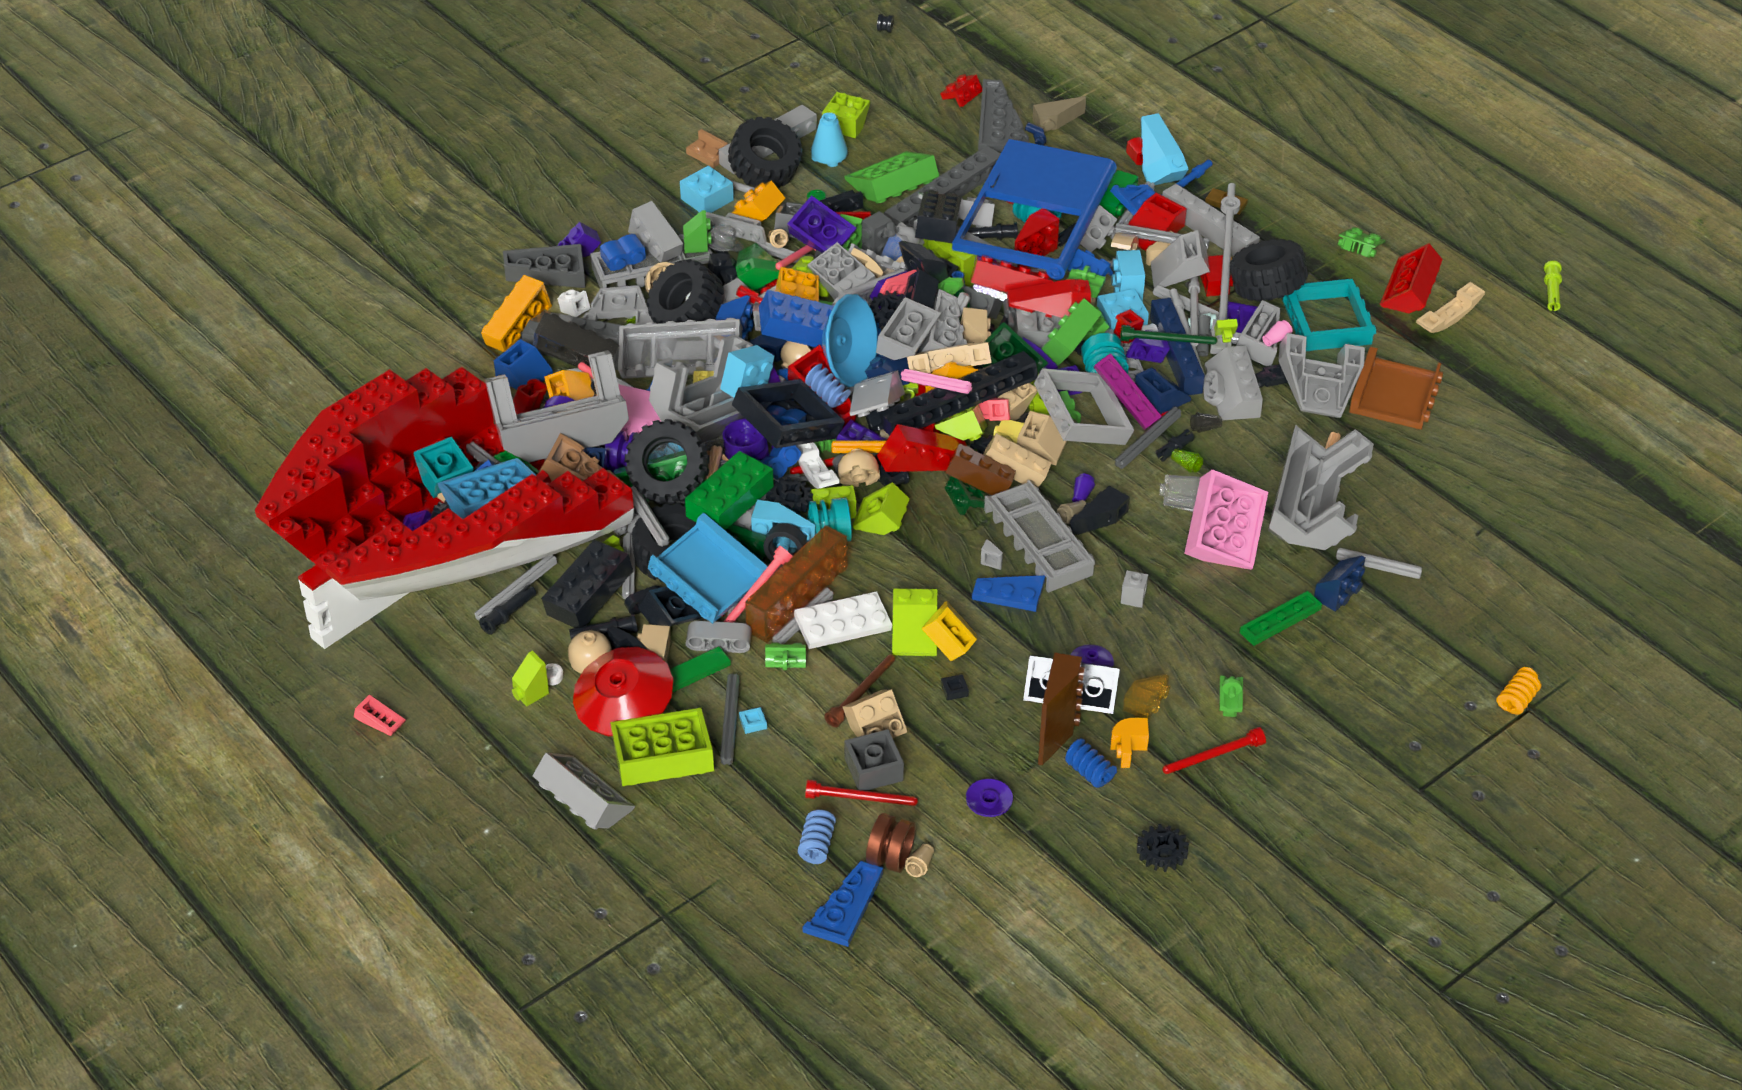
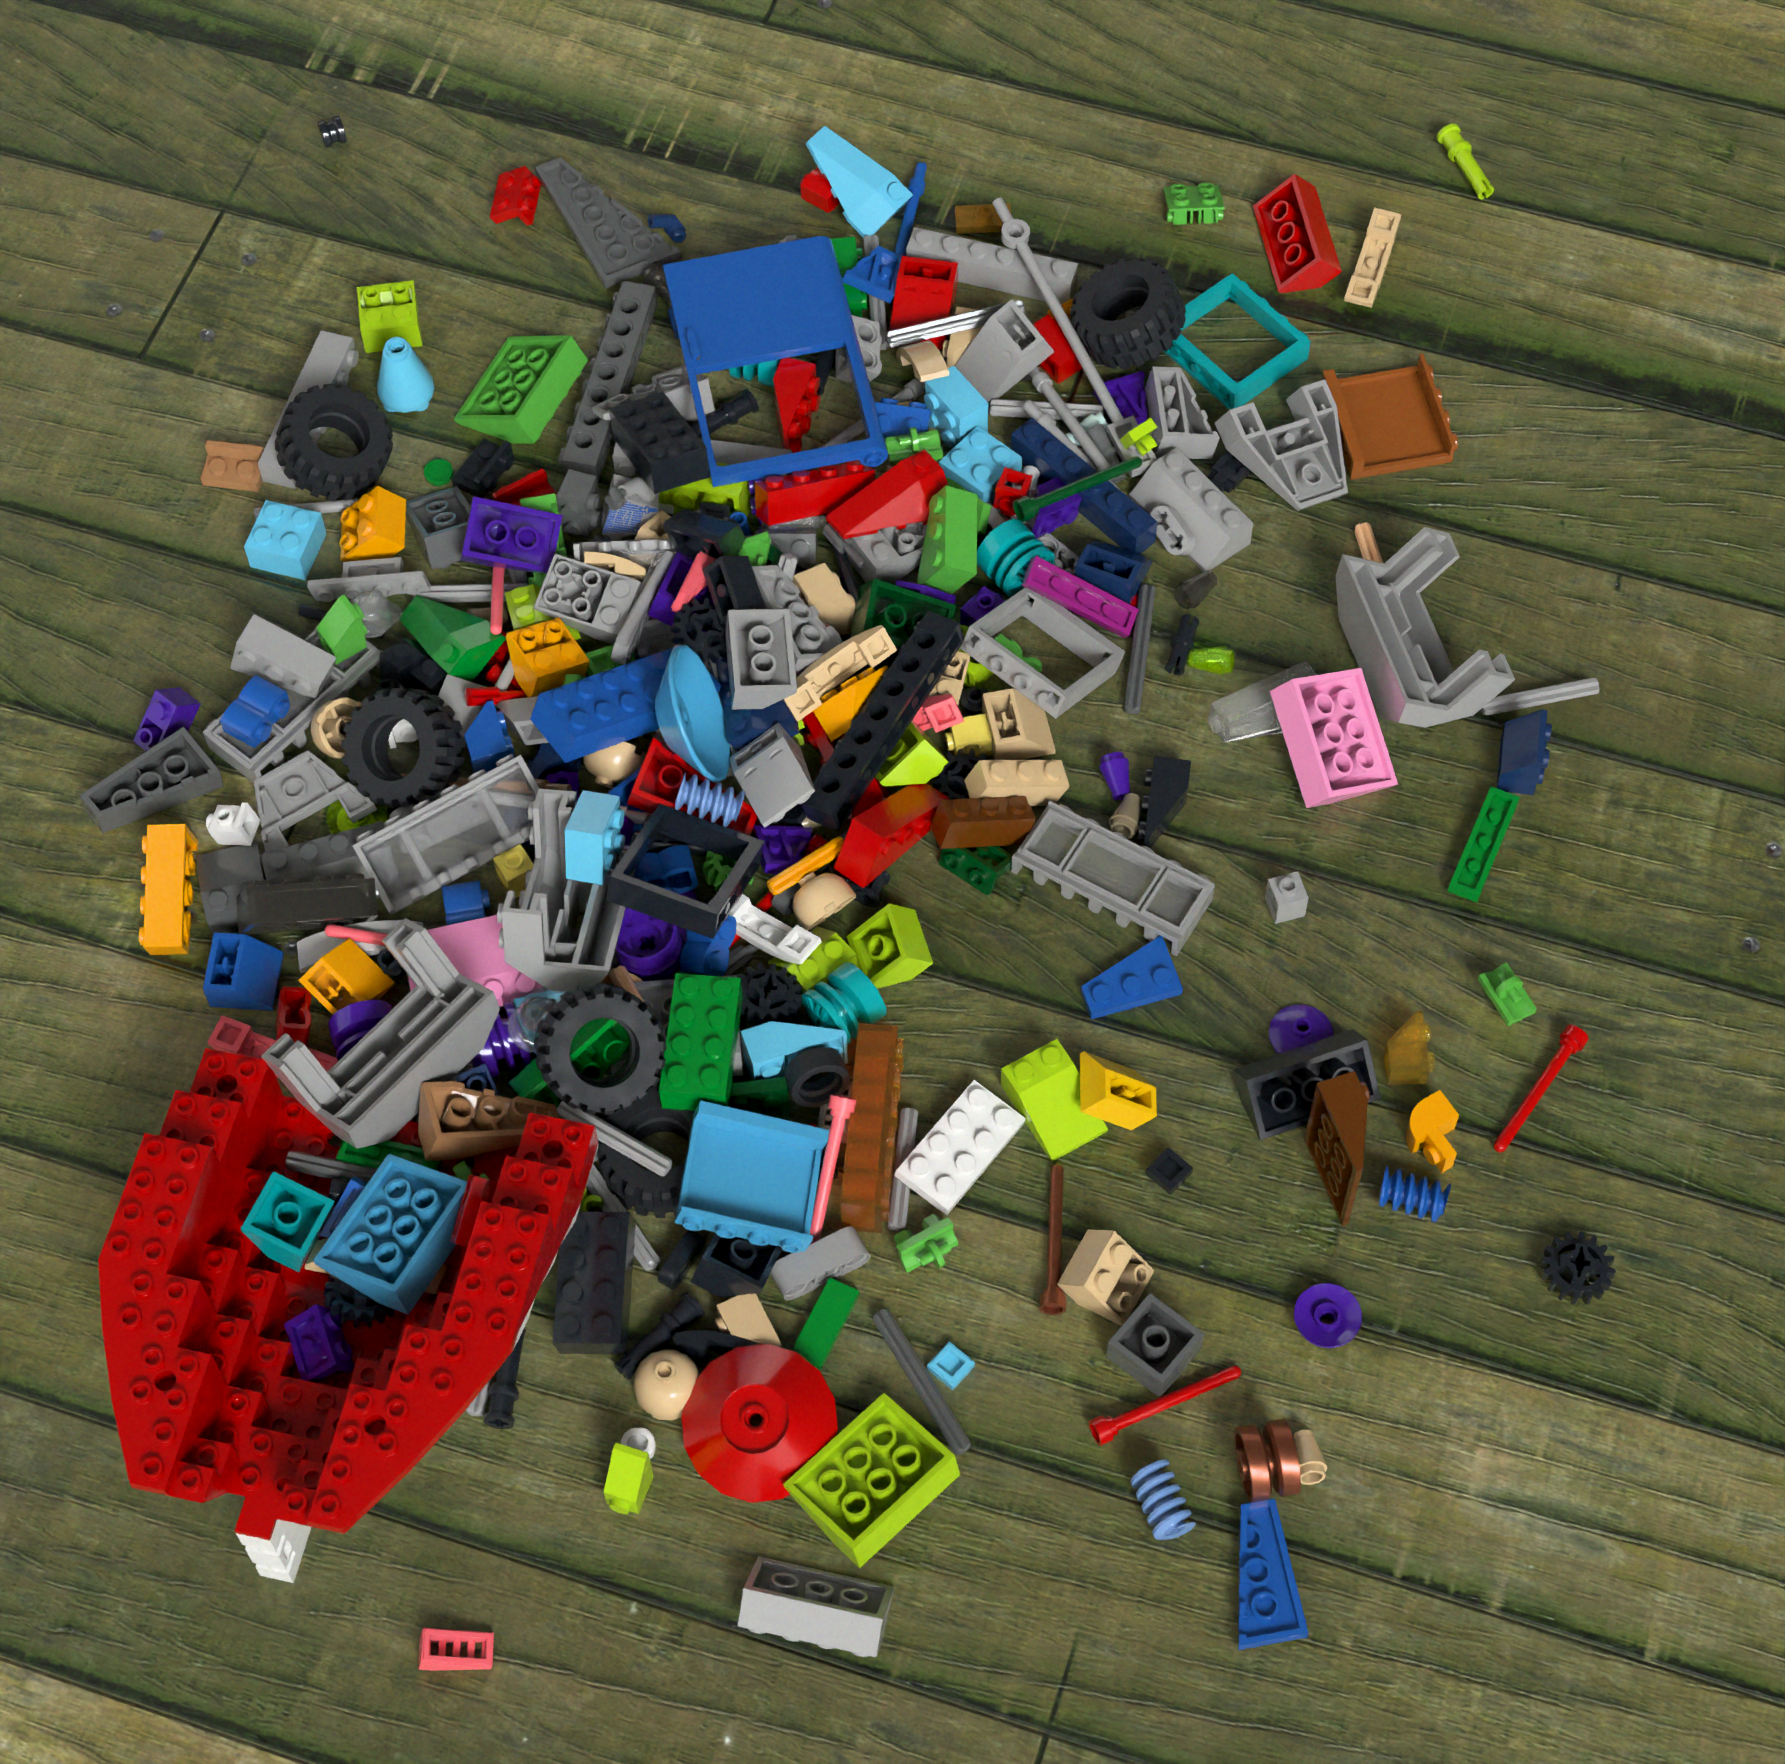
camera: 30 degrees left, 15 degrees up
tan cone [768,229,788,248] -> none
bright pink axle [901,369,972,394] -> none
light grey slope [981,539,1003,570] -> none
dark tan slope [1032,96,1086,132] -> none
bright pink cone [1262,320,1292,346] -> none

